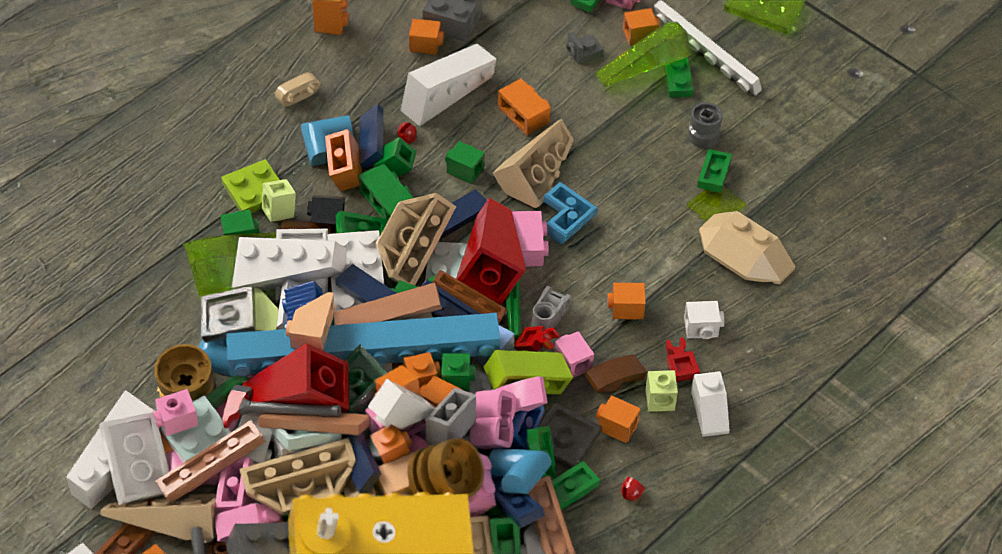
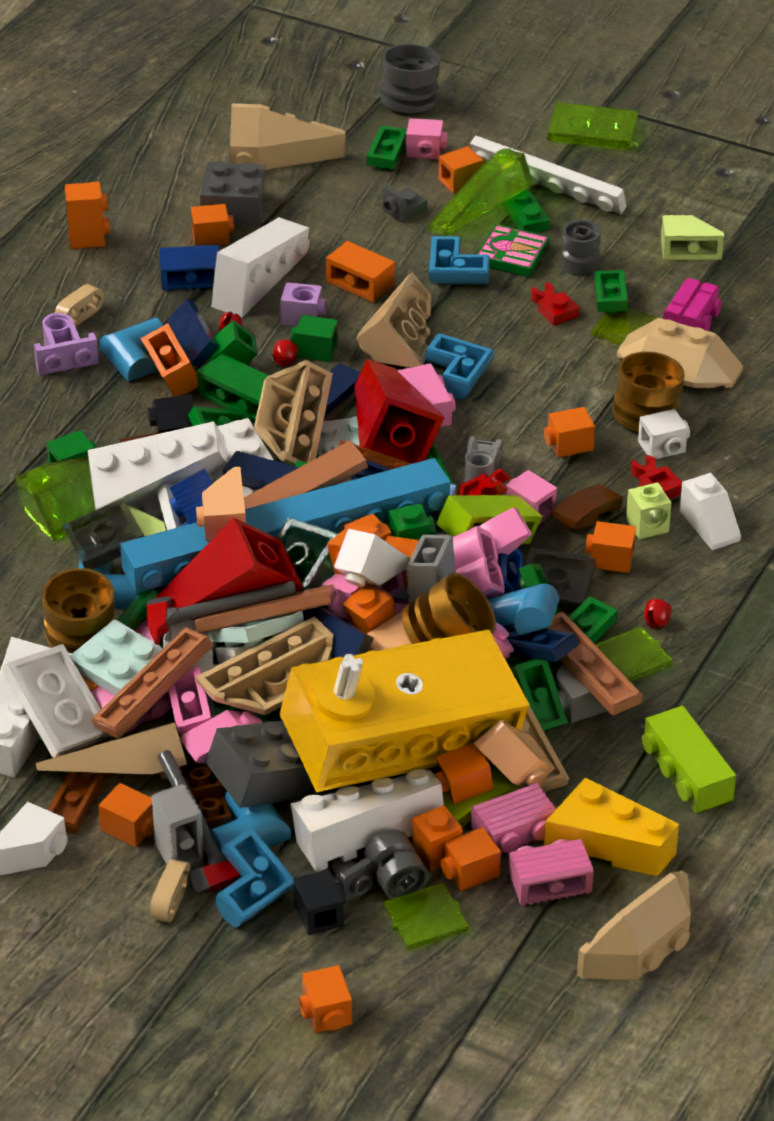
camera: 15 degrees left, 10 degrees down
bright pink brick [153,389,198,436] -> none
lime plate [221,159,279,213] -> none
yellowish green brick [262,179,296,222] -> none
none -> lavender pin [34,313,99,376]
none -> blue brick [159,245,219,291]
none -> red hinge [272,340,298,367]
none -> lavender brick [281,282,327,326]
none -> dark azure brick [429,236,490,285]
none -> tile [476,224,550,277]
none -> red plate [531,282,579,326]
none -> clear neon green piece [595,626,672,682]
none -> pearl gold wheel [612,351,685,432]
none -> yellowish green slope [661,215,724,260]
none -> dark pink brick [663,278,722,331]

